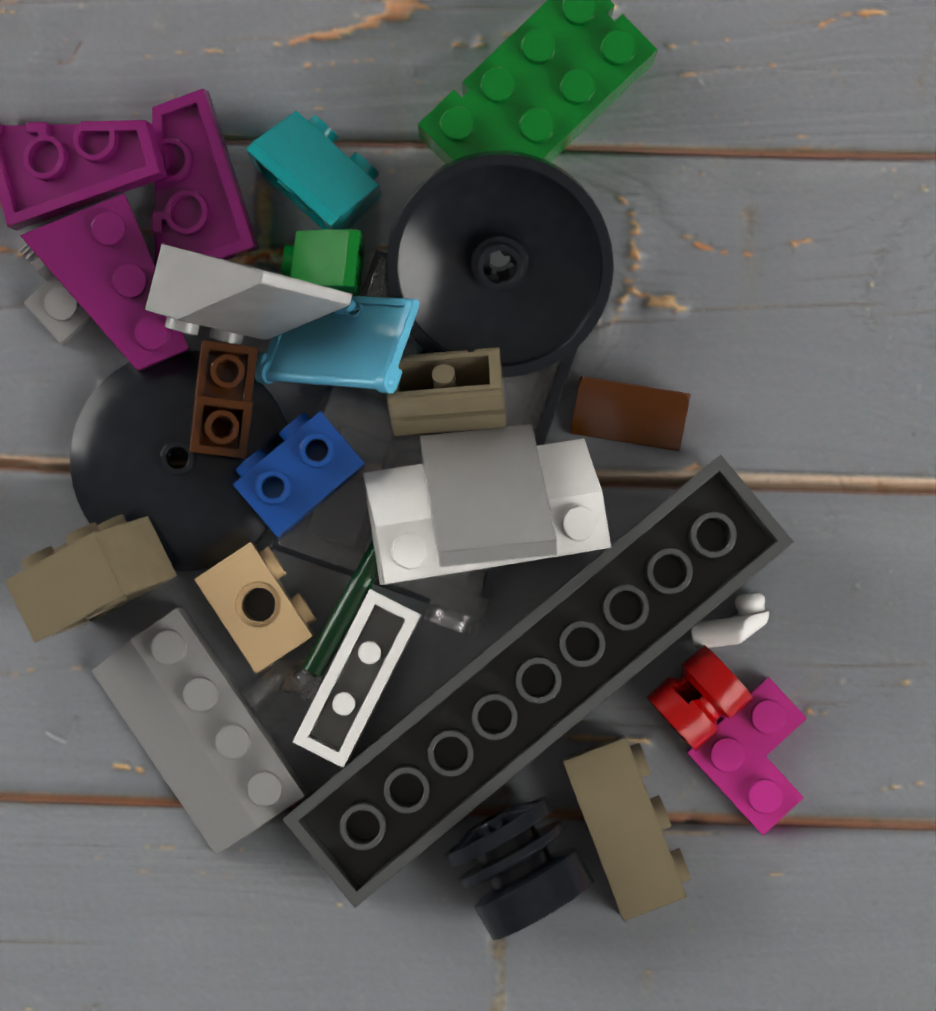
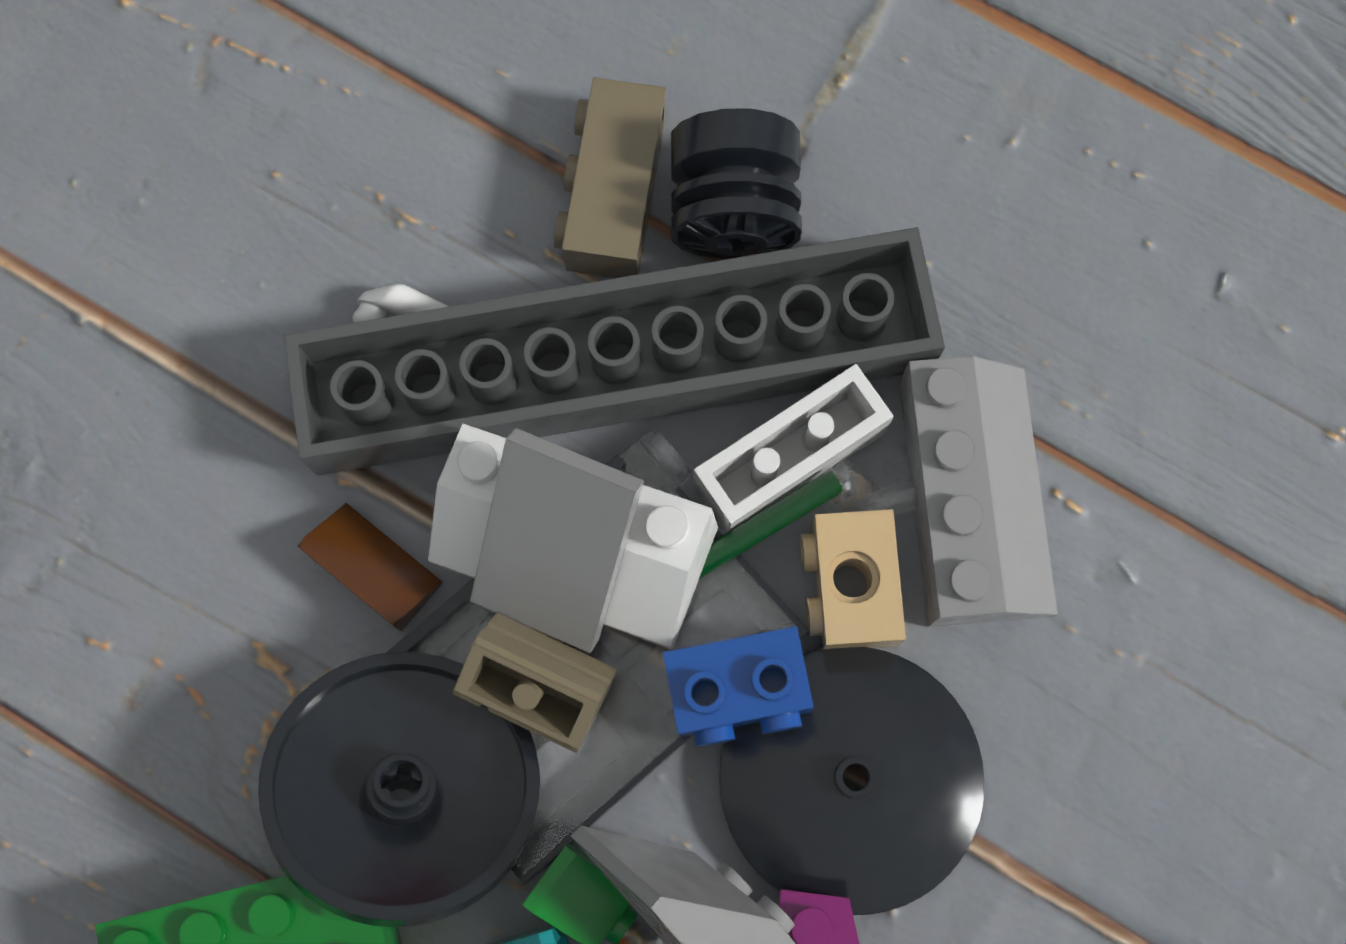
camera: 150 degrees left, 10 degrees down
dark tan brick [5,514,178,642] -> none
reddish brown slope [189,340,258,459] -> none
medium azure door [254,296,419,393] -> none
red wheel [646,645,754,751] -> none
dark pink plate [685,677,807,835] -> none

